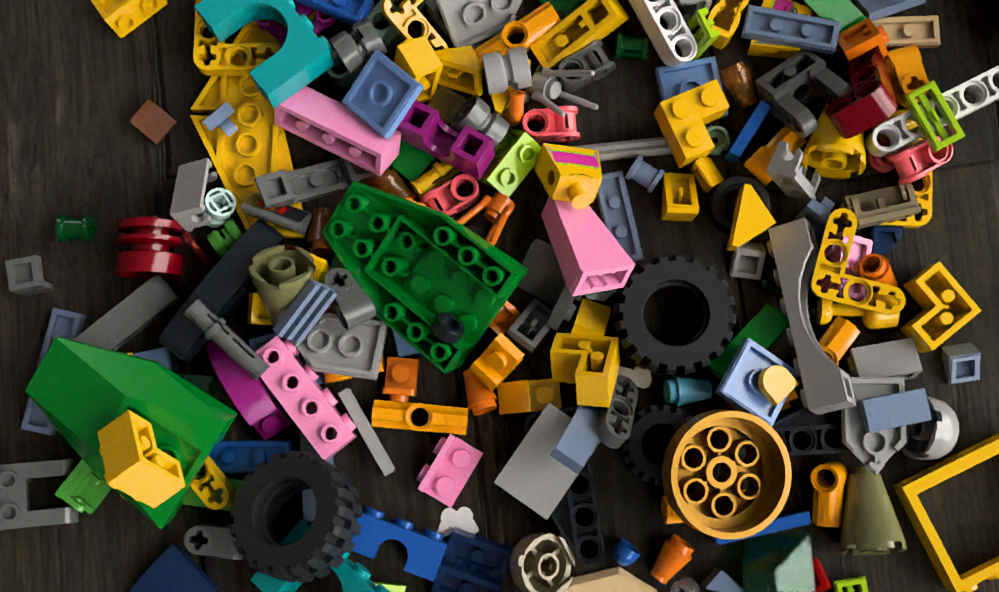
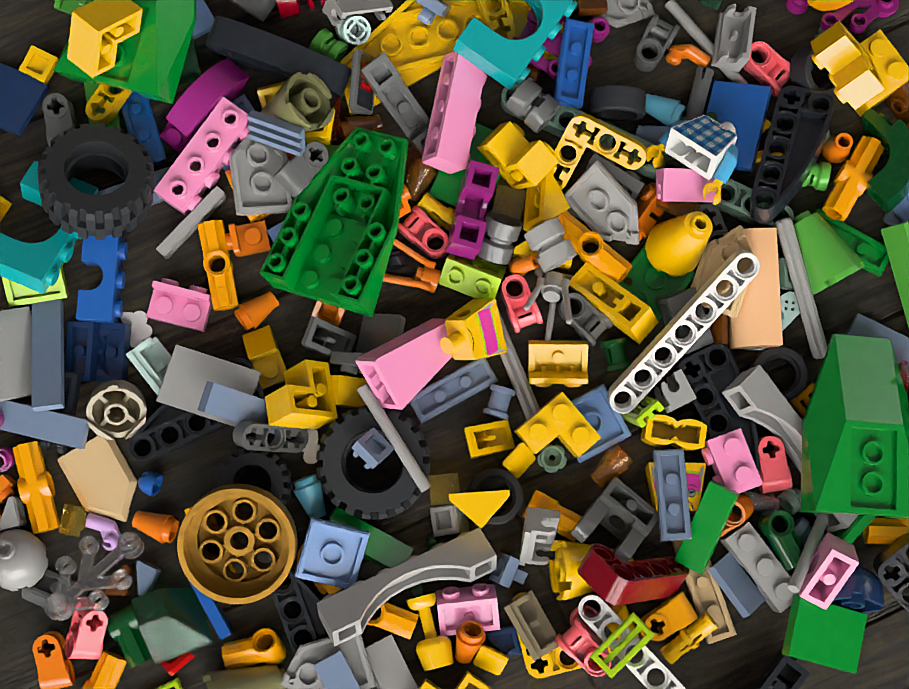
camera: 65 degrees right, 0 degrees up
clear red hinge [182,230,214,271] -> none
dark grey pin [184,299,270,381] -> none
medium blue tile [341,50,424,139] -> none
black tile [431,313,465,343] -> none
light orange brick [469,333,525,391] -> none
blue tile [724,100,771,164] -> none
yellow tile [758,365,799,406] -> none
yellow beam [810,208,906,315] -> none
orange bracket [837,17,889,61] -> none
none -> yellow plate [18,46,58,85]
none -> light aqua hinge [126,337,172,395]
none -> sand blue tile [351,427,395,469]
none -> light grey bar [357,384,431,493]
none -> clear yellow plate [428,473,460,506]
none -> yellow slope [473,644,509,675]
none -> yellow bracket [528,340,588,387]
none -> yellow pin [660,612,718,664]

